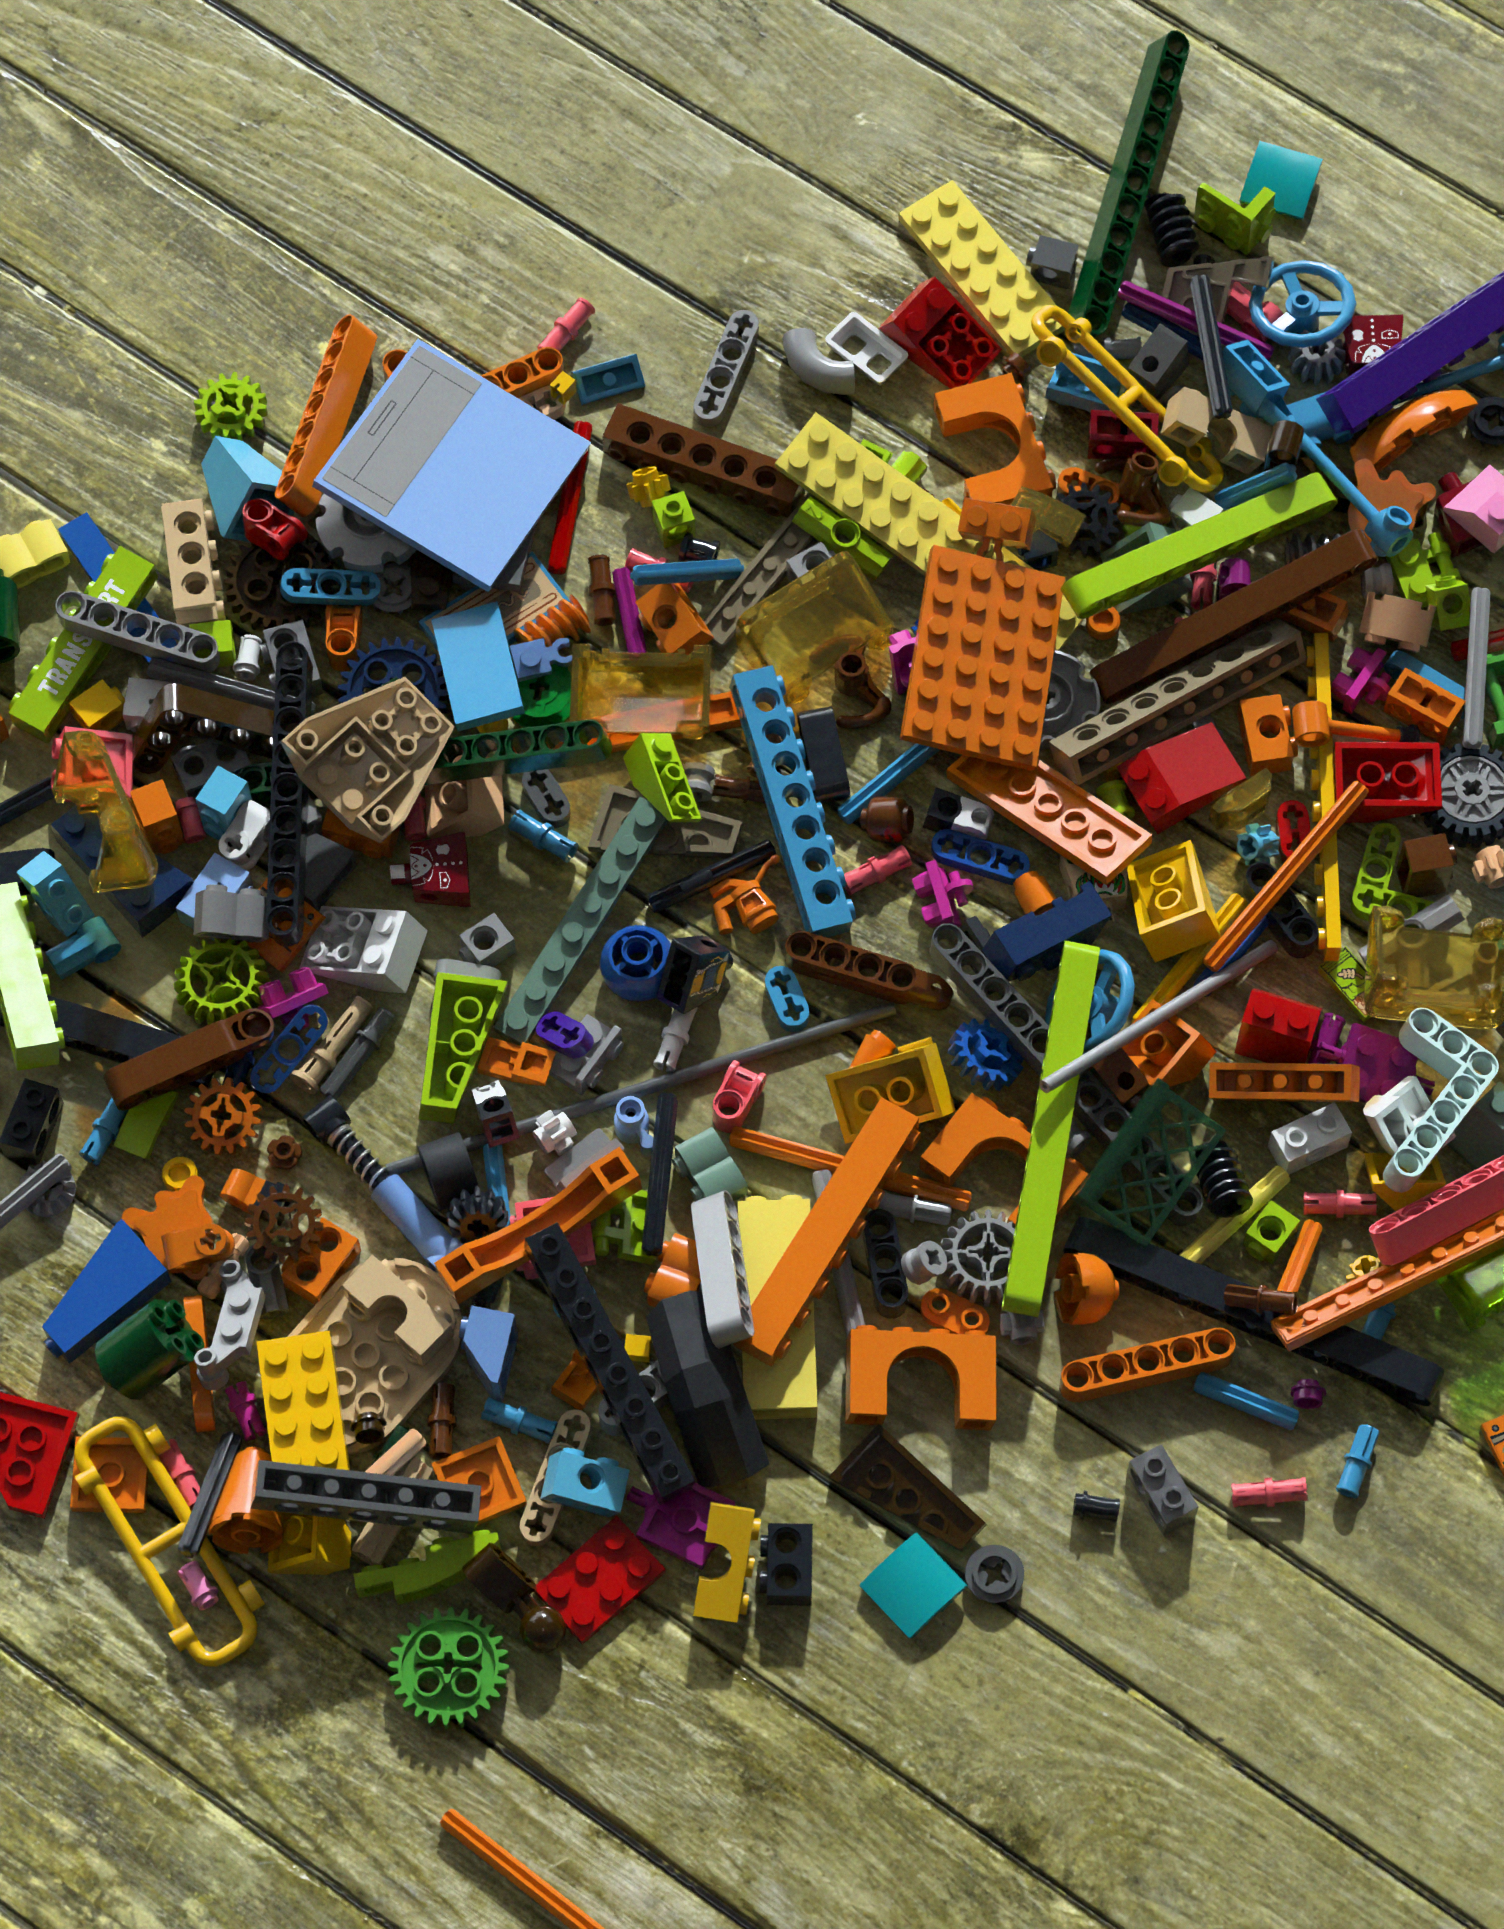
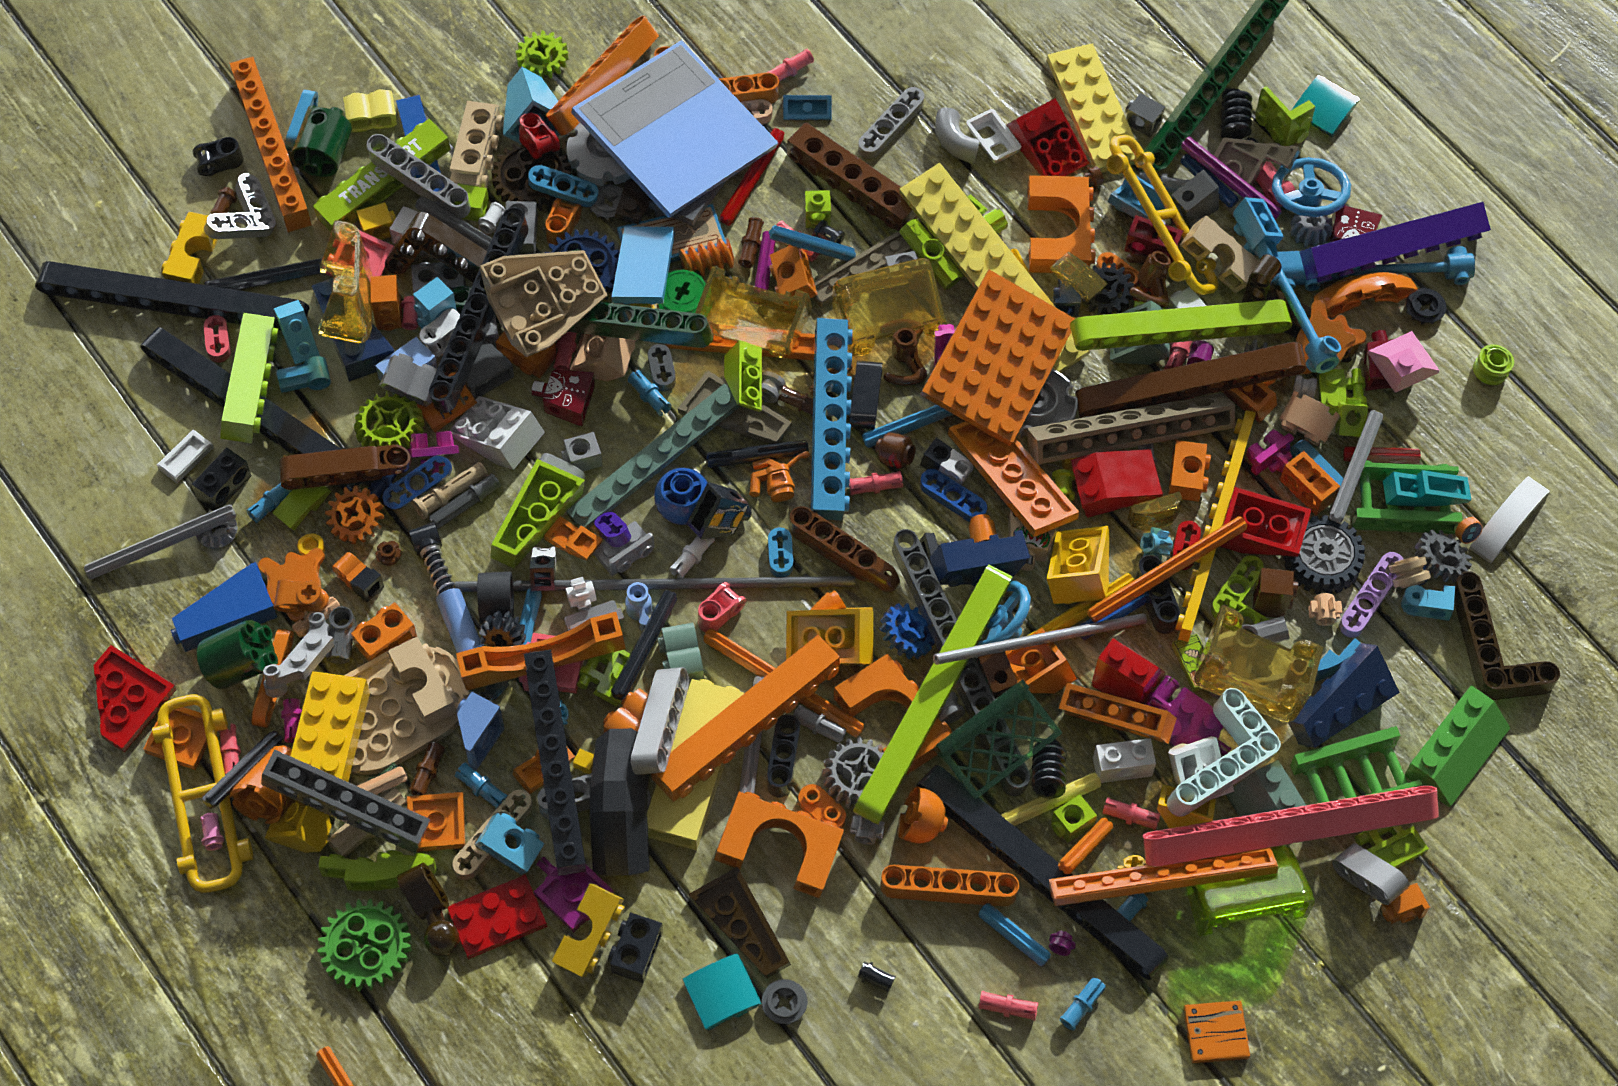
camera: 15 degrees right, 5 degrees down
reddish brown gear [244,1184,323,1265] -> none
dark brown plate [350,1412,387,1444] -> none
medium blue plate [510,638,574,682] -> none
yellow piece [550,371,577,405] -> none
yellow gear [626,466,671,507] -> none
light grey wheel [901,1241,947,1285] -> none
dark pink hips [912,860,974,928] -> none
orange brick [958,497,1036,562] -> none
orange tile [1085,607,1120,640] -> none
flat silver brick [1127,1444,1198,1536] -> none
black axle [1190,274,1233,419] -> none
dark azure axle [1214,463,1297,510] -> none
reddish brown axle [1224,1284,1298,1316] -> none
orange piece [1292,701,1420,748] -> none

